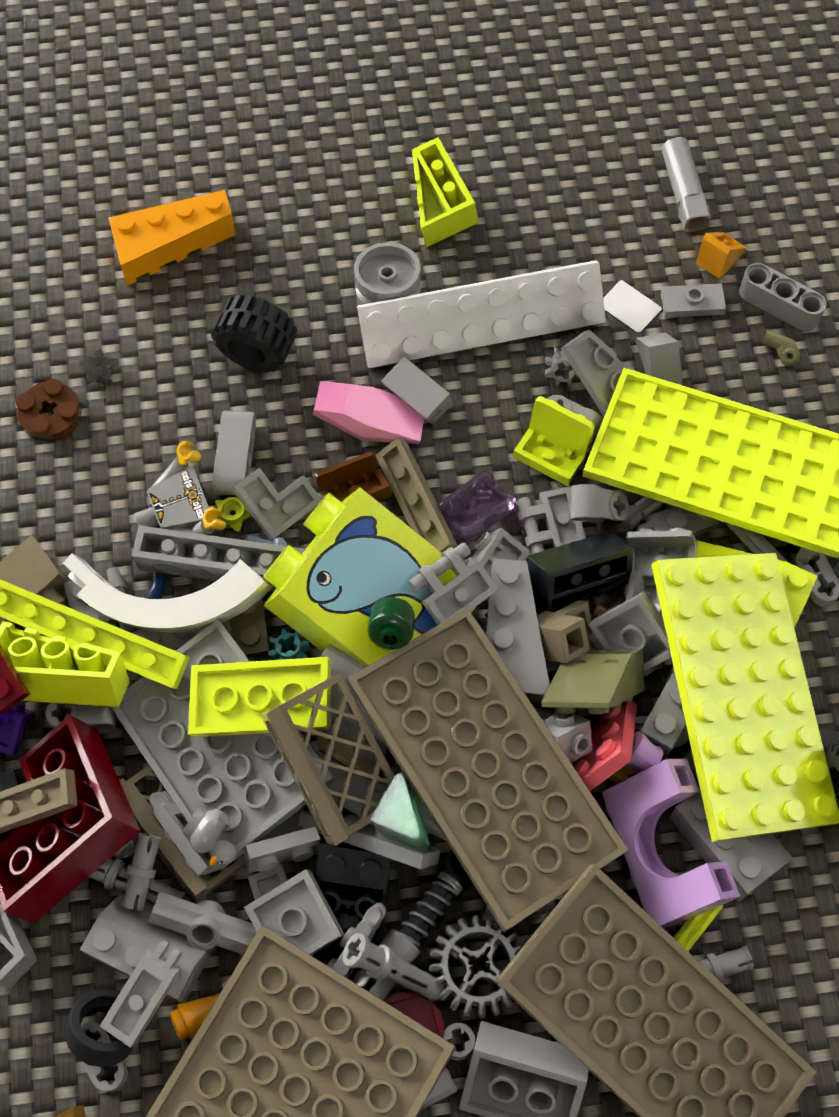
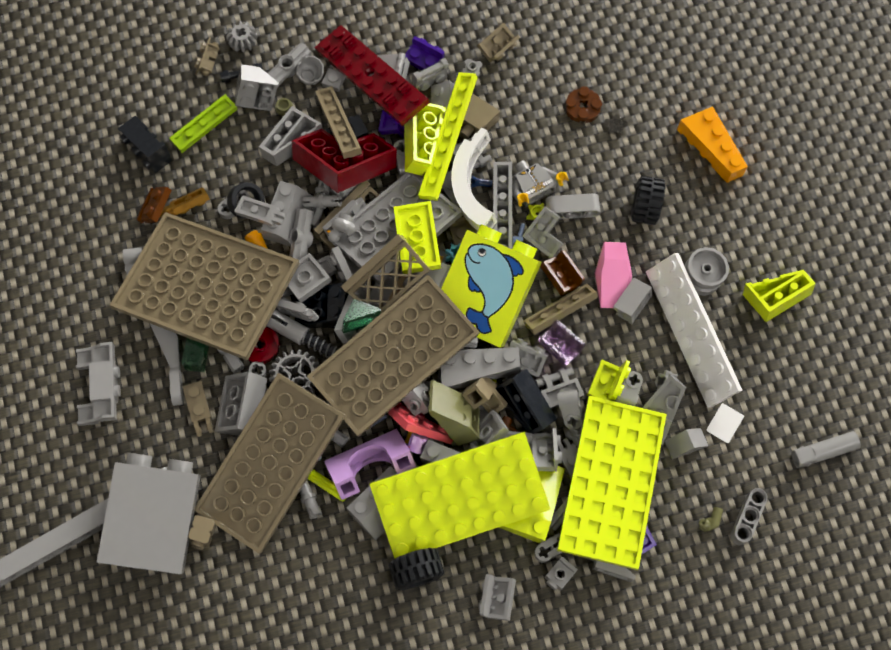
camera: 80 degrees right, 5 degrees up
light grey pin [342,933,445,1002] -> none
dark green head [367,597,415,650] -> none
light grey plate [408,543,499,625] -> none
light grey plate [661,283,726,318] -> none
light orange slope [696,232,747,279] -> none

